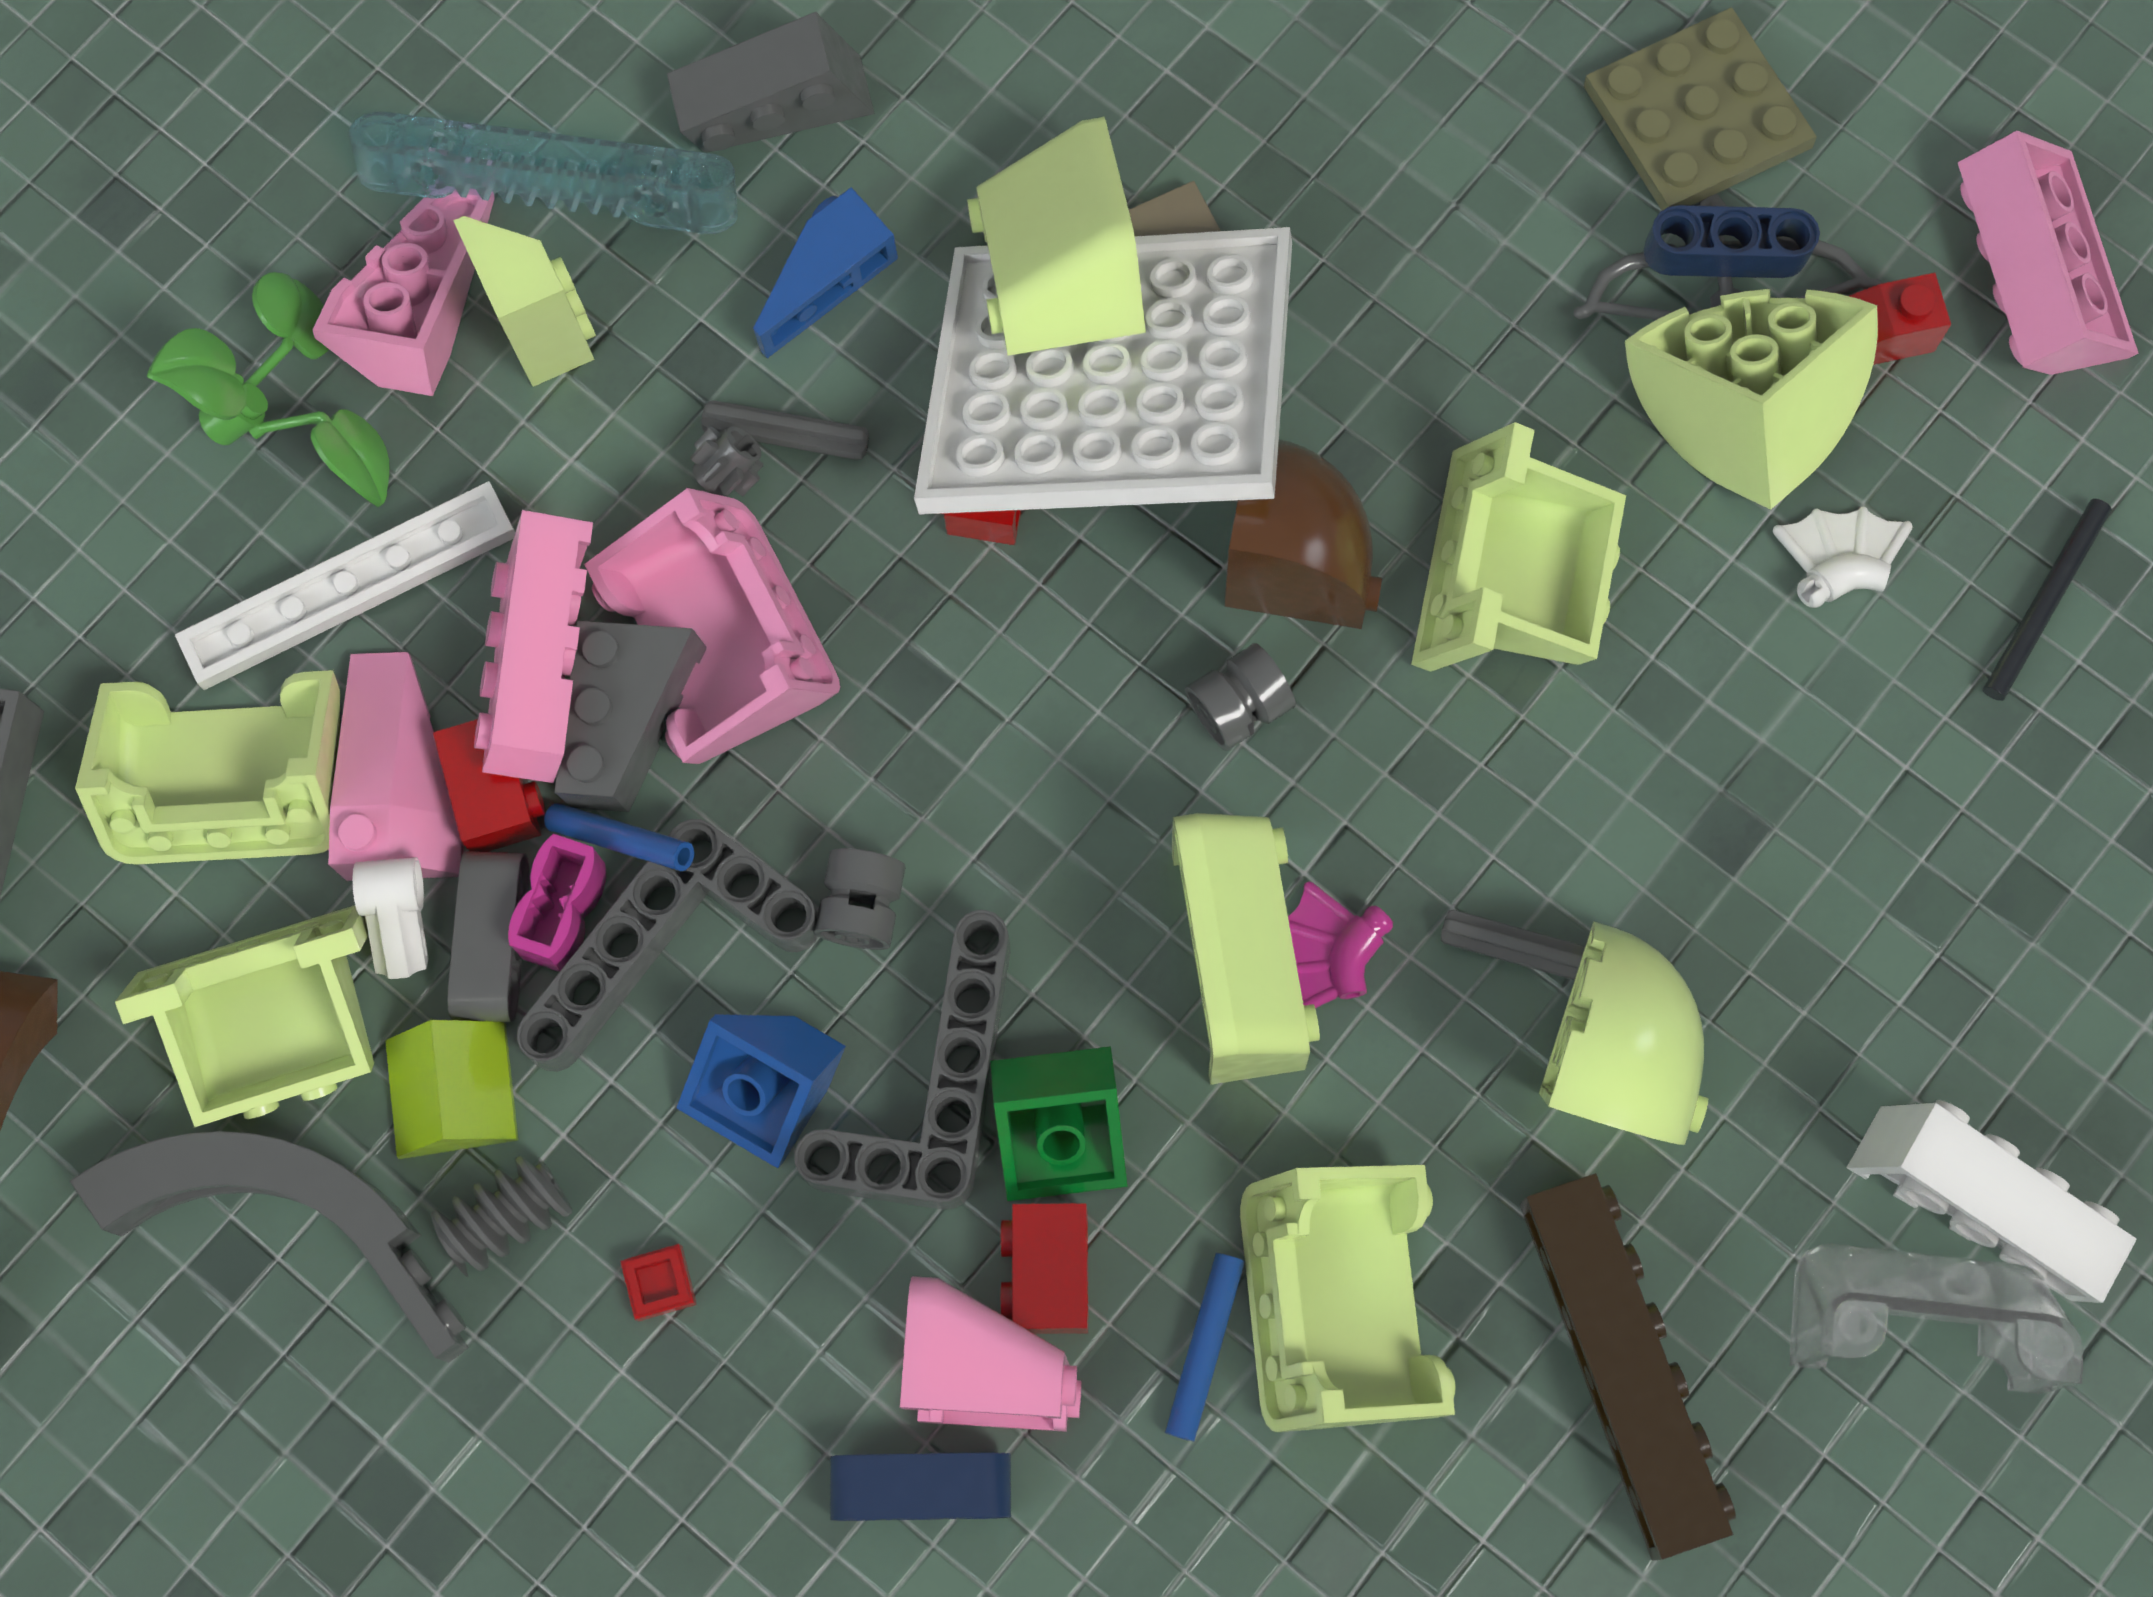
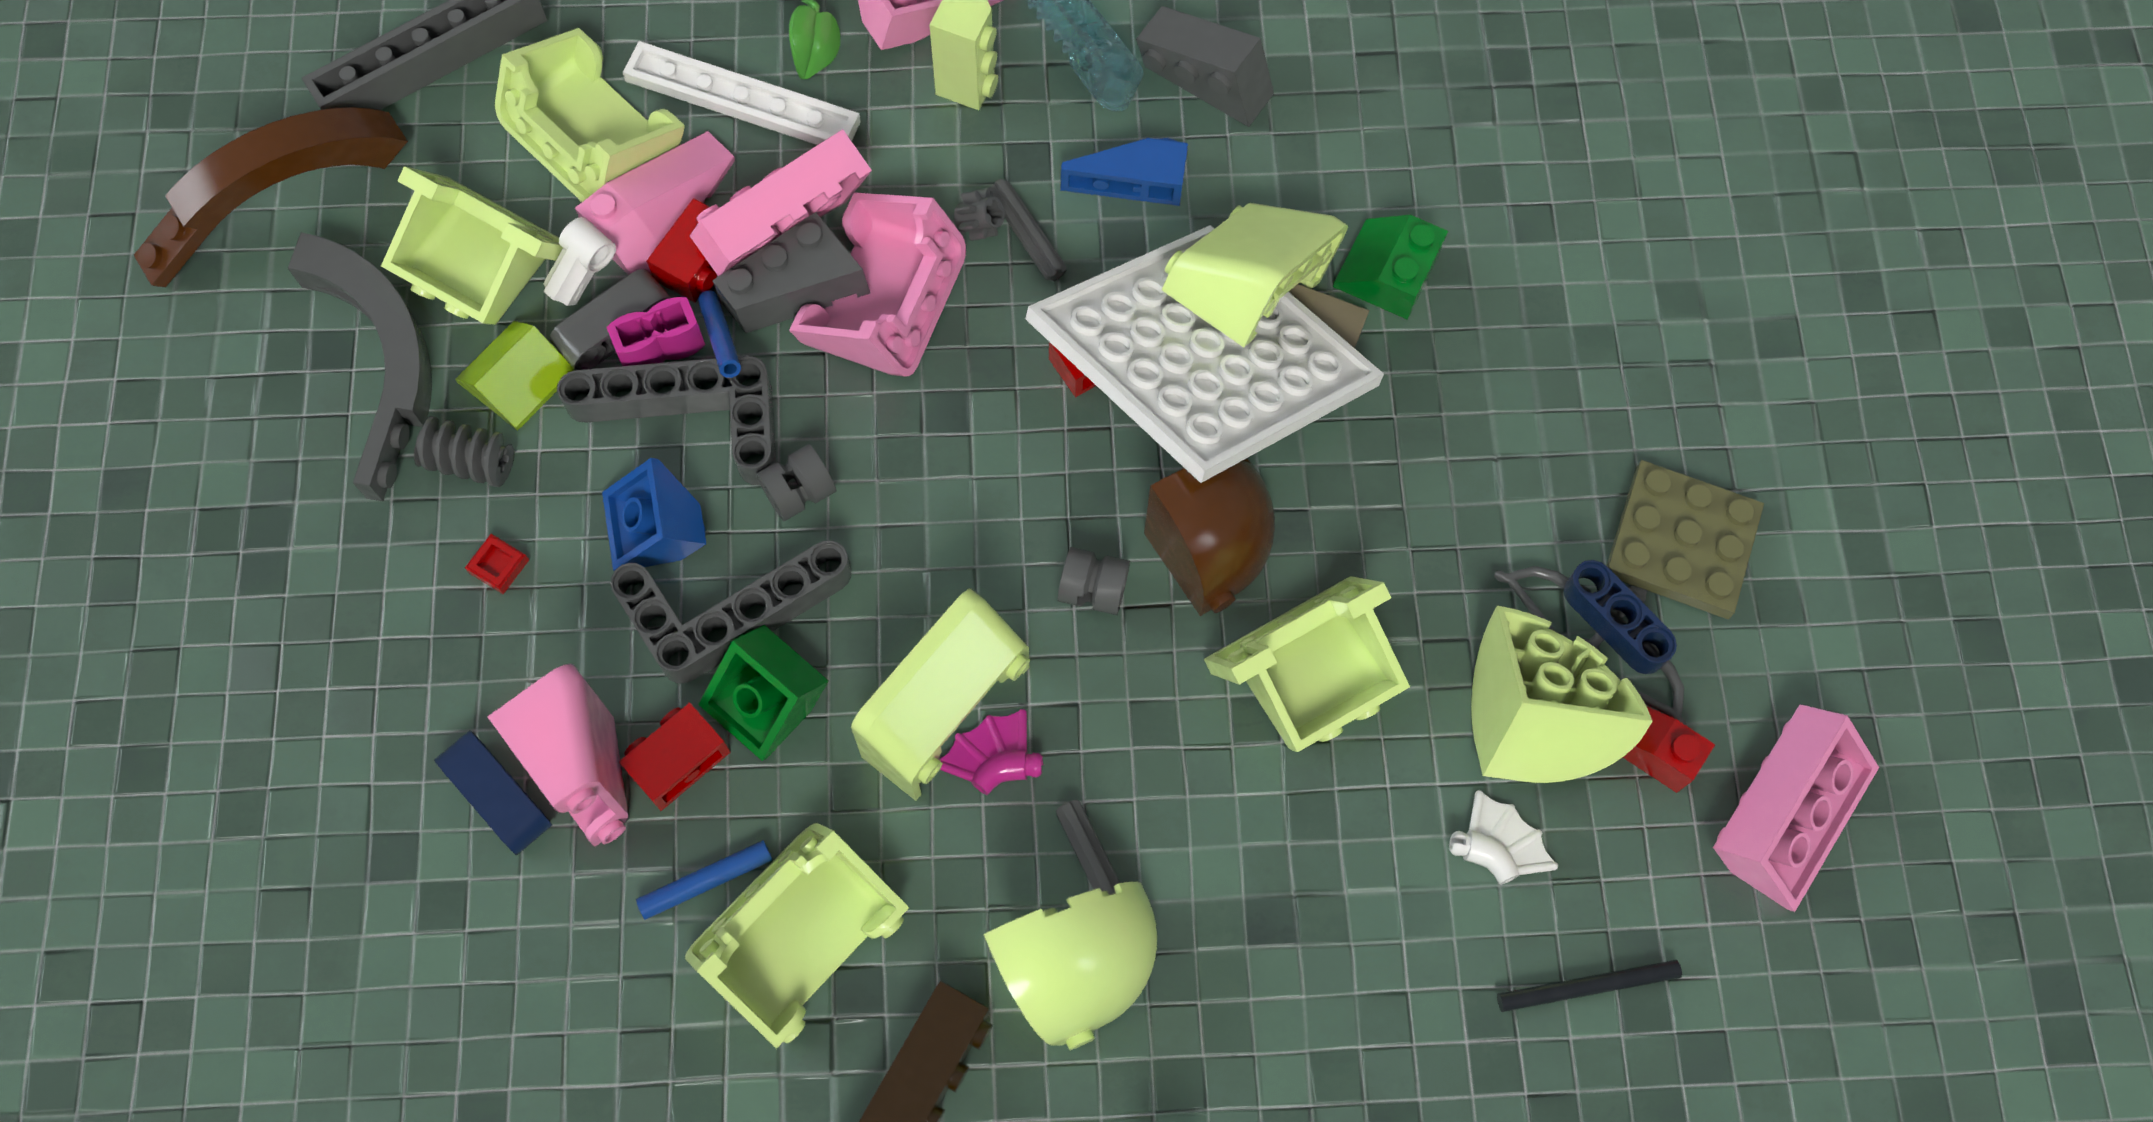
camera: 40 degrees right, 5 degrees down
none -> green slope [1333,215,1448,320]

